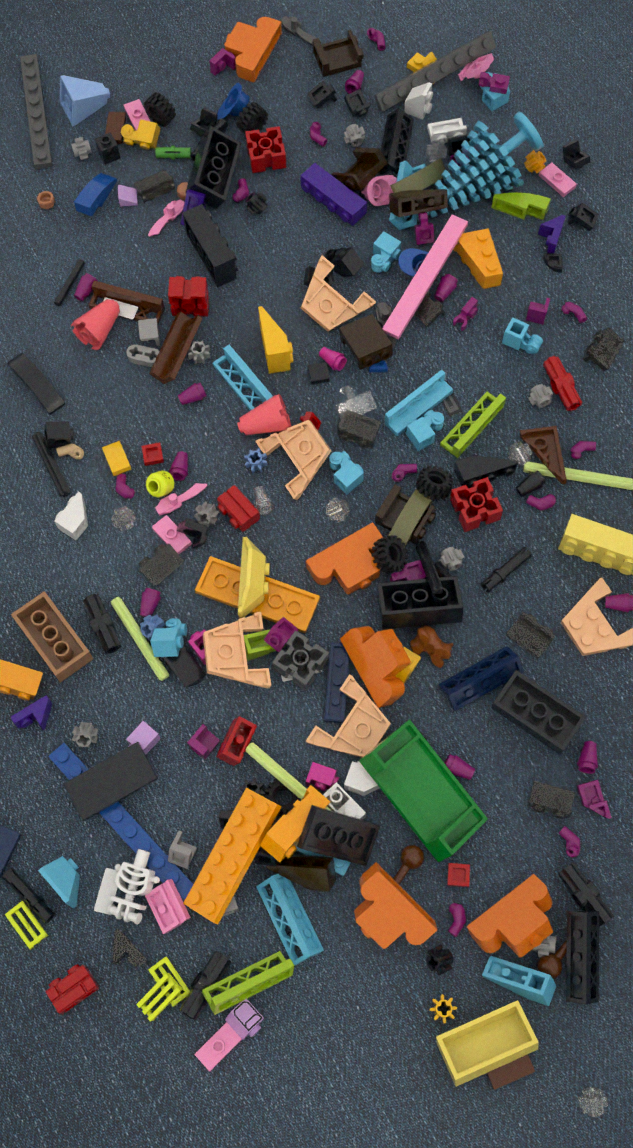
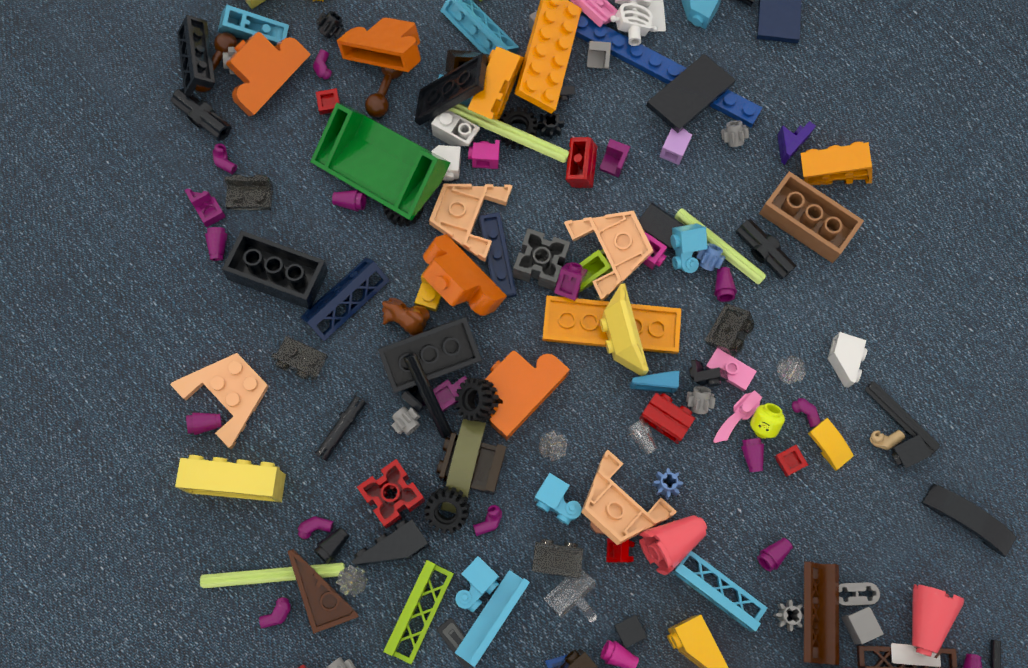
camera: 160 degrees right, 5 degrees up
none -> dark azure slope [630,371,679,393]

